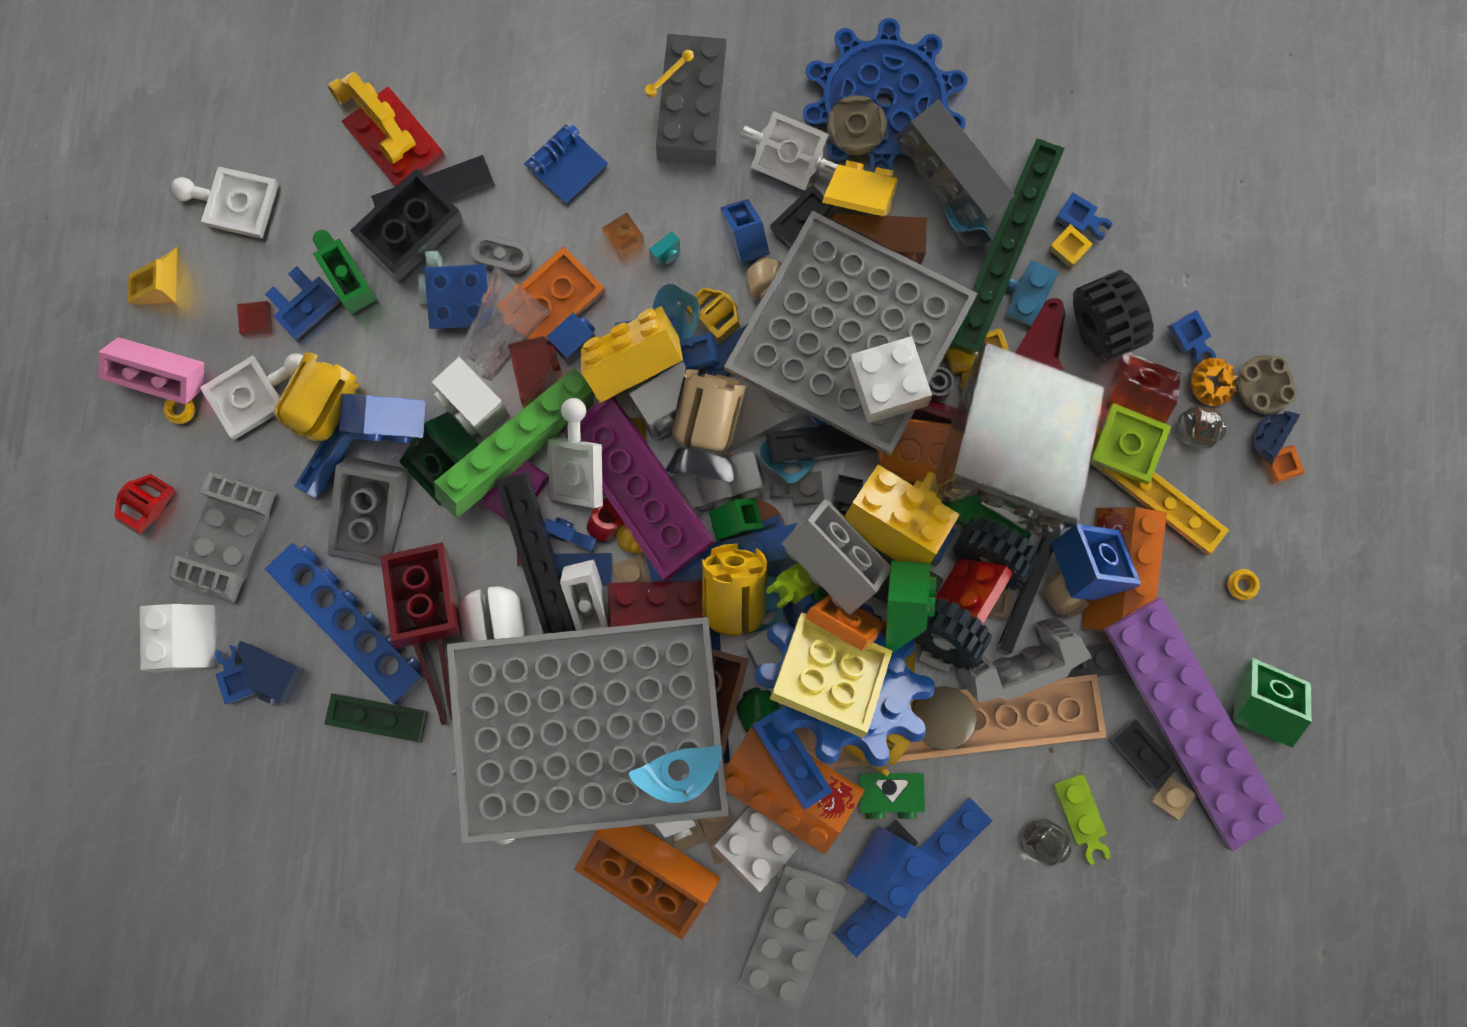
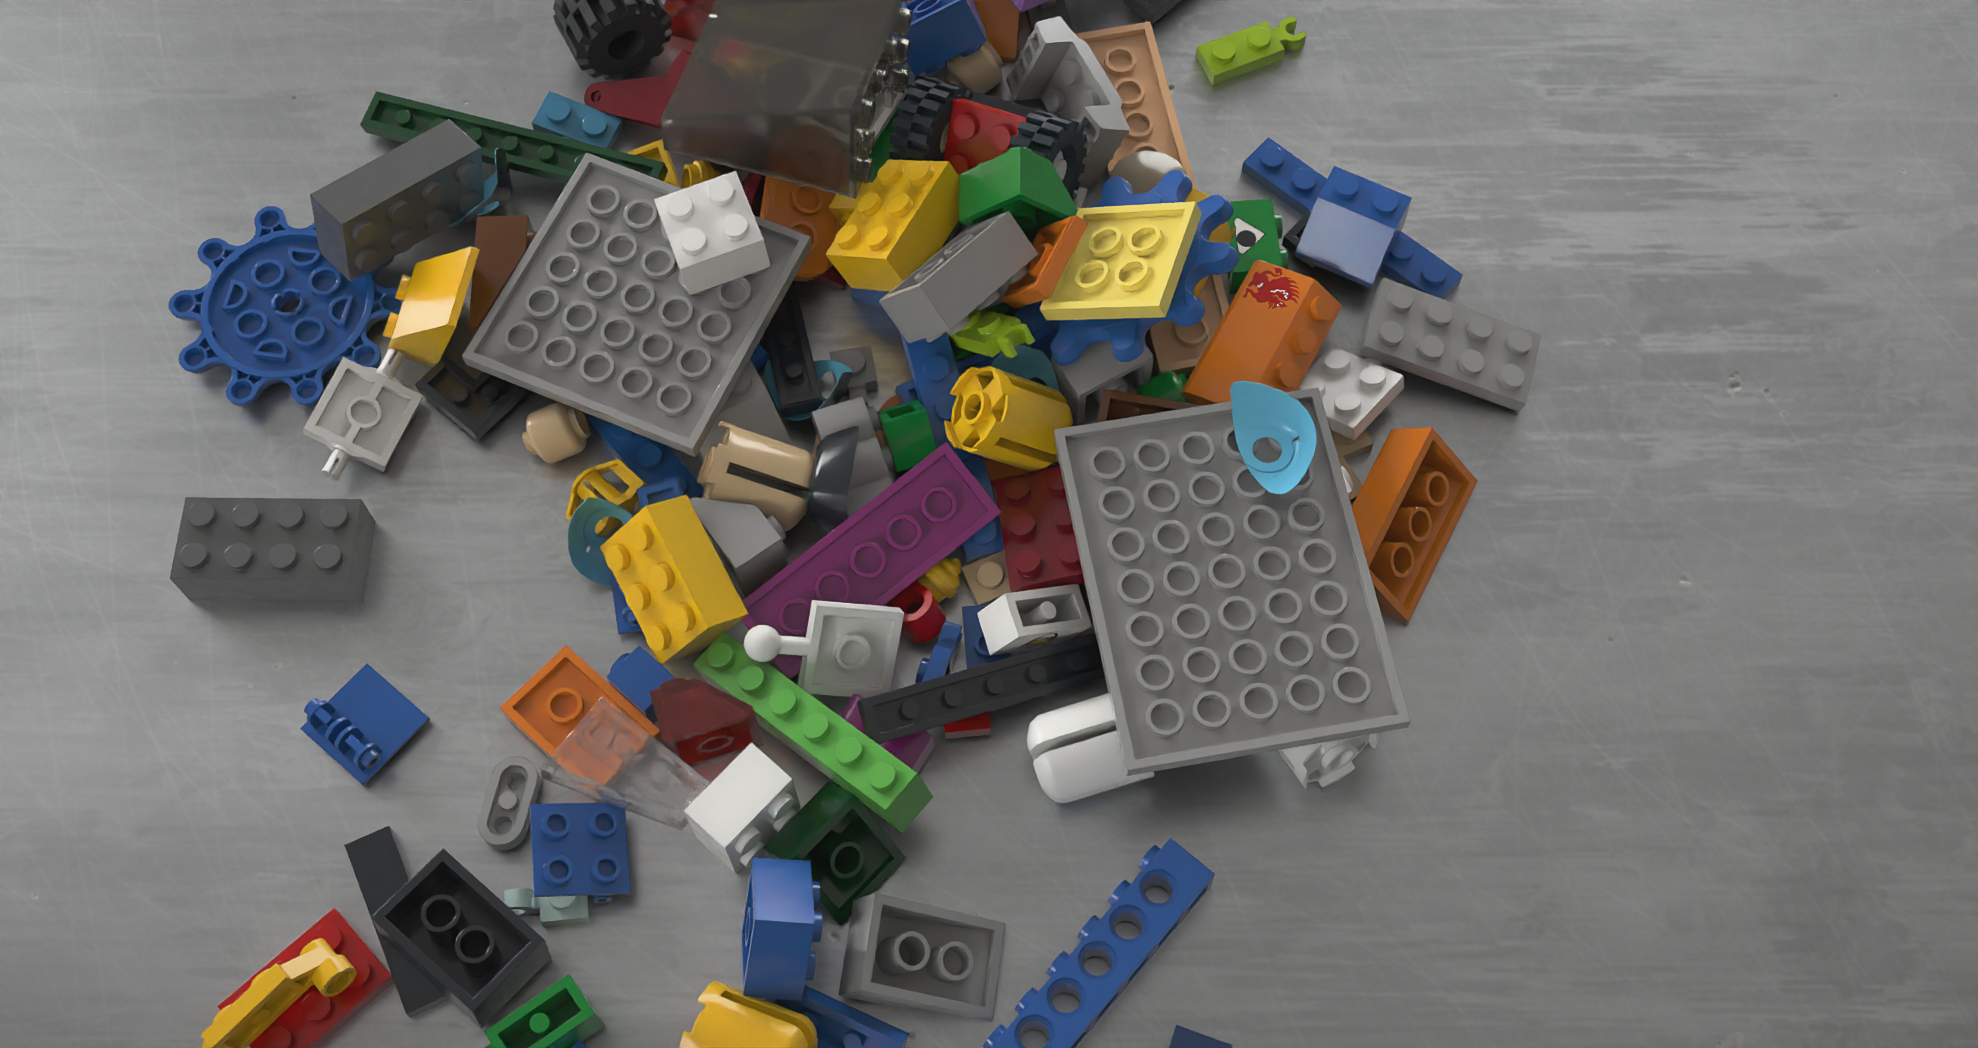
camera: 90 degrees left, 15 degrees down
dark green plate [324,693,427,742] -> none
dark red slope [380,542,461,725] -> none
clear orange plate [602,212,645,260] -> none
yellow hinge [644,50,694,98] -> none
teal plate [649,231,681,268] -> none
blue slope [720,199,770,263] -> none
blue plate [751,708,833,810] -> none
dark tan tile [827,95,887,155] -> none
black plate [831,474,863,515] -> none
clear smoke head [1022,818,1071,867] -> none
yellow plate [1049,224,1093,269] -> none
blue plate [1055,192,1113,241] -> none

